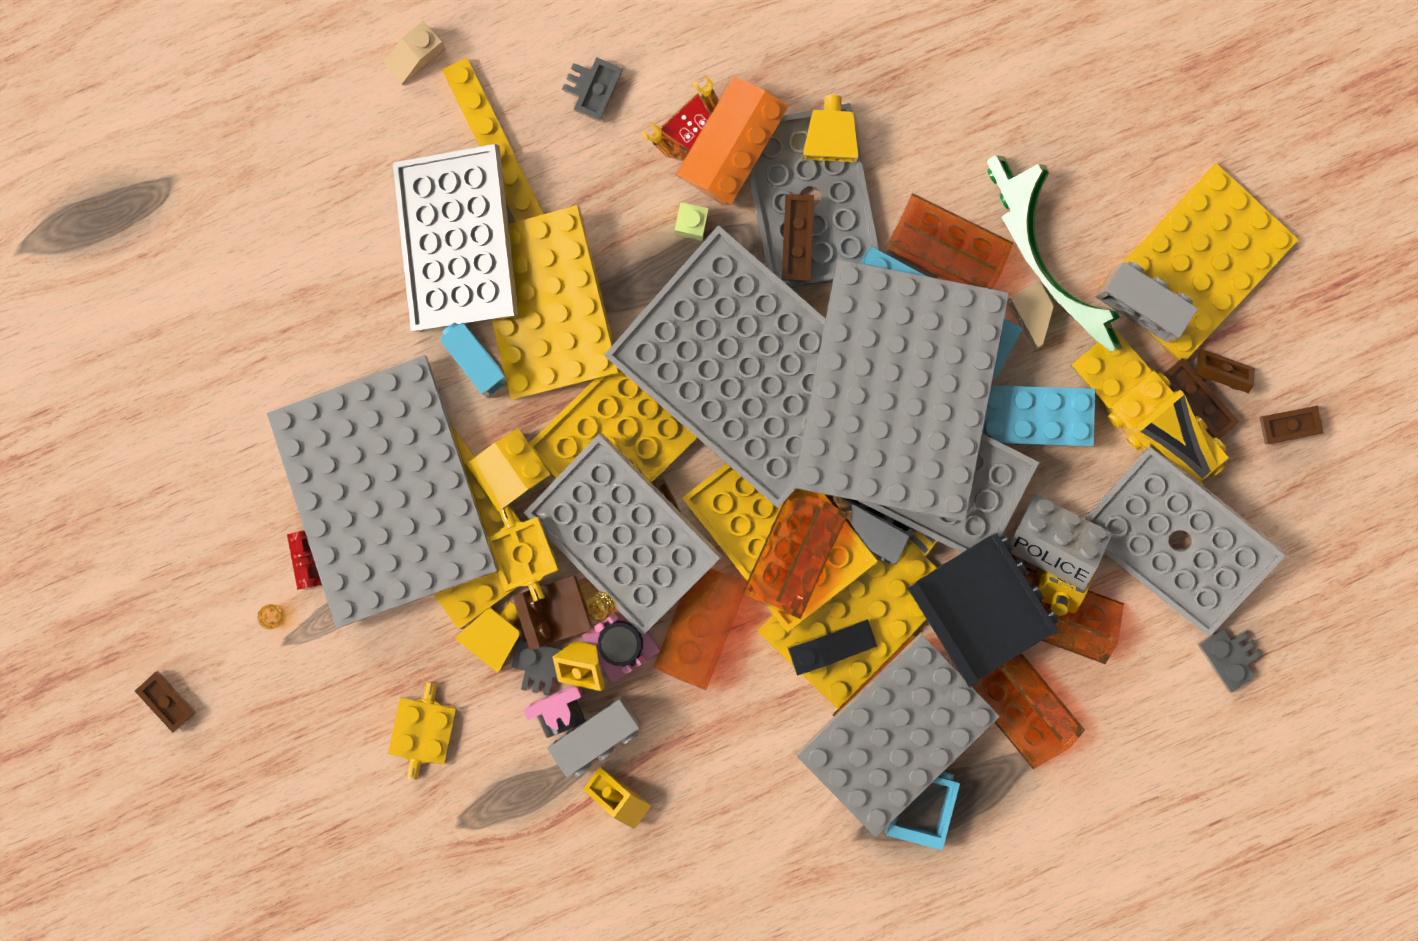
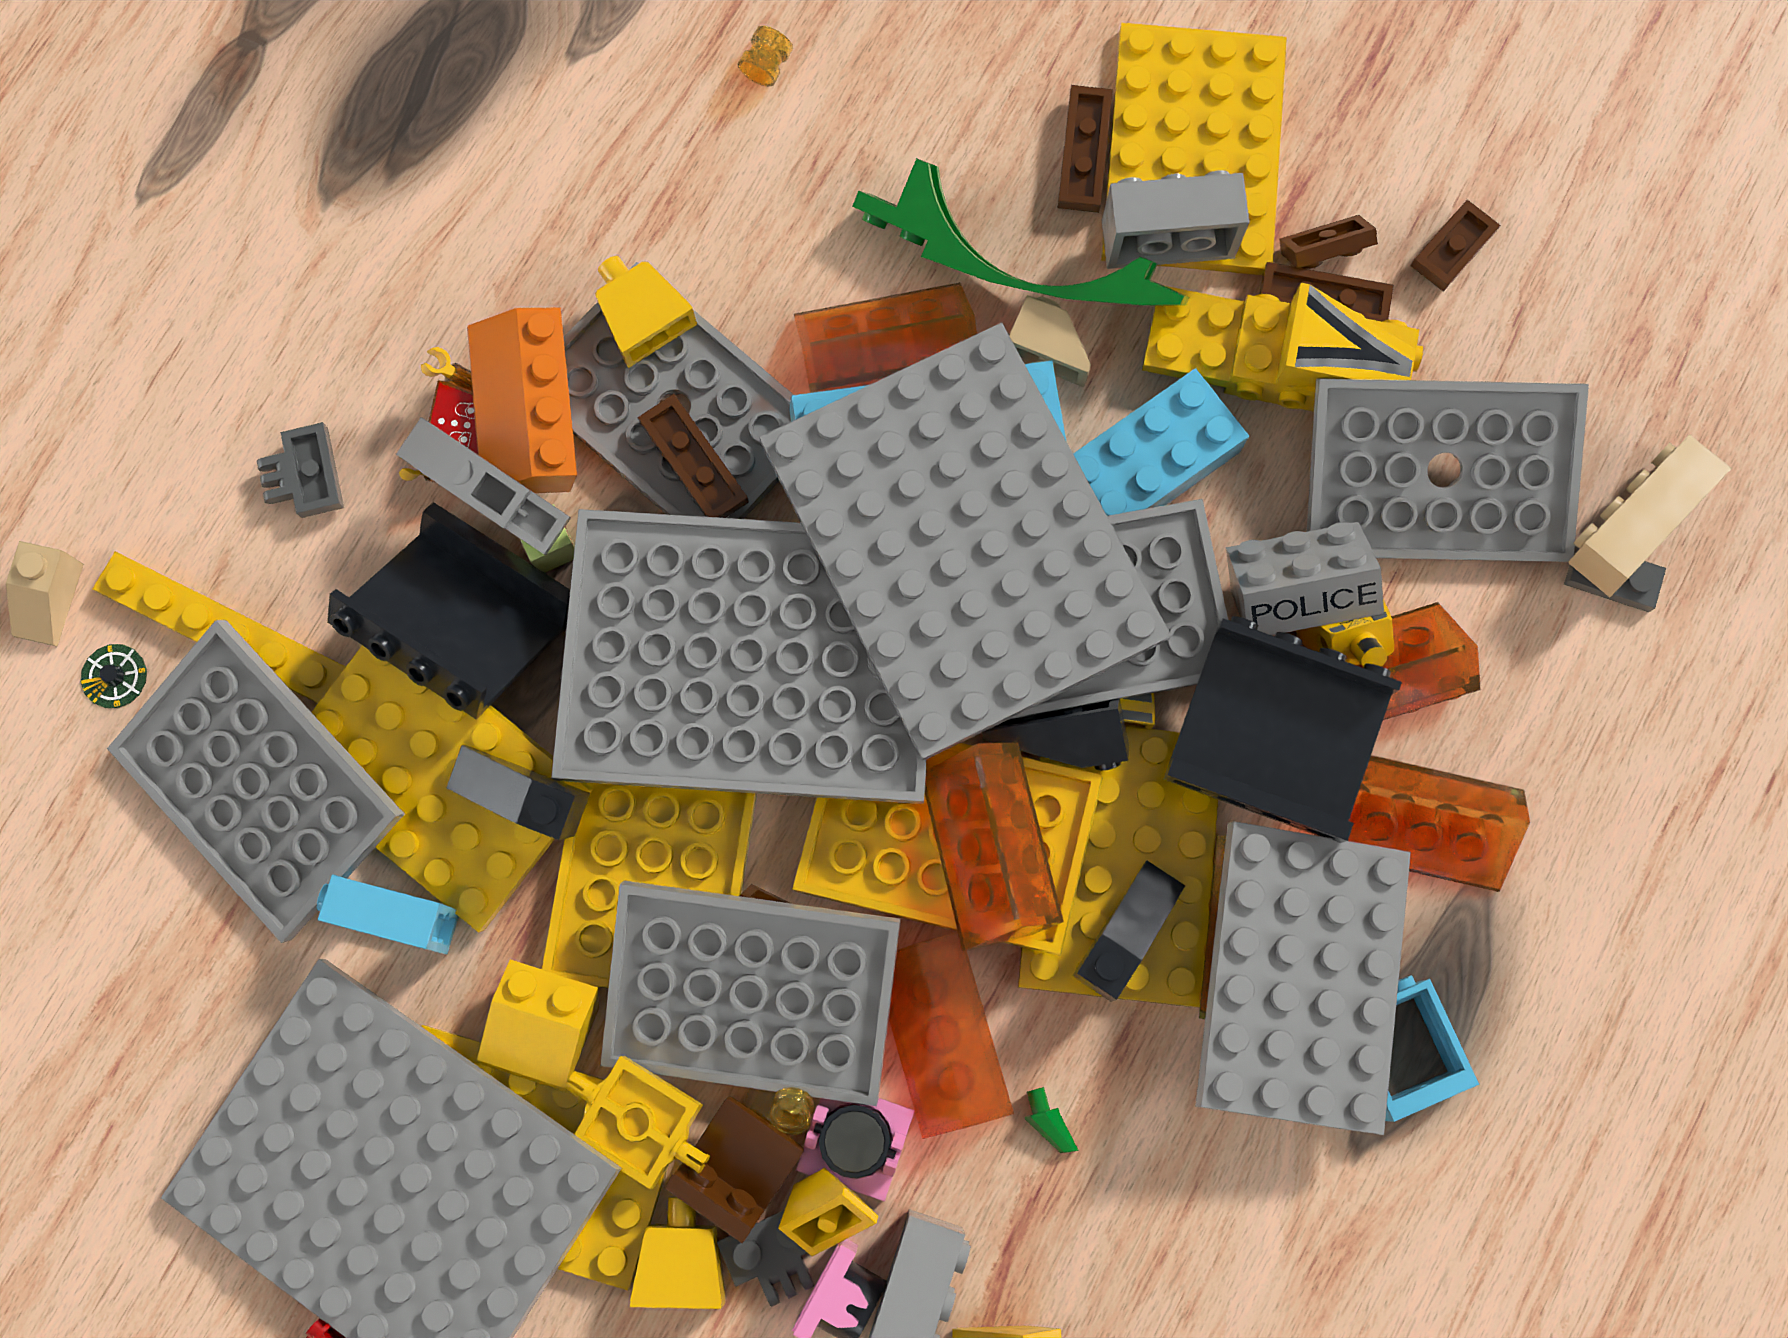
camera: 35 degrees left, 10 degrees down
none -> clear green piece [81,644,147,708]
none -> black panel [327,502,570,720]
none -> light grey slope [396,417,571,555]
none -> slope [446,745,590,840]
none -> clear yellow wheel [738,26,793,87]
none -> green bar [1025,1087,1079,1153]
none -> reddish brown plate [1057,85,1113,213]
none -> tan brick [1568,434,1732,597]

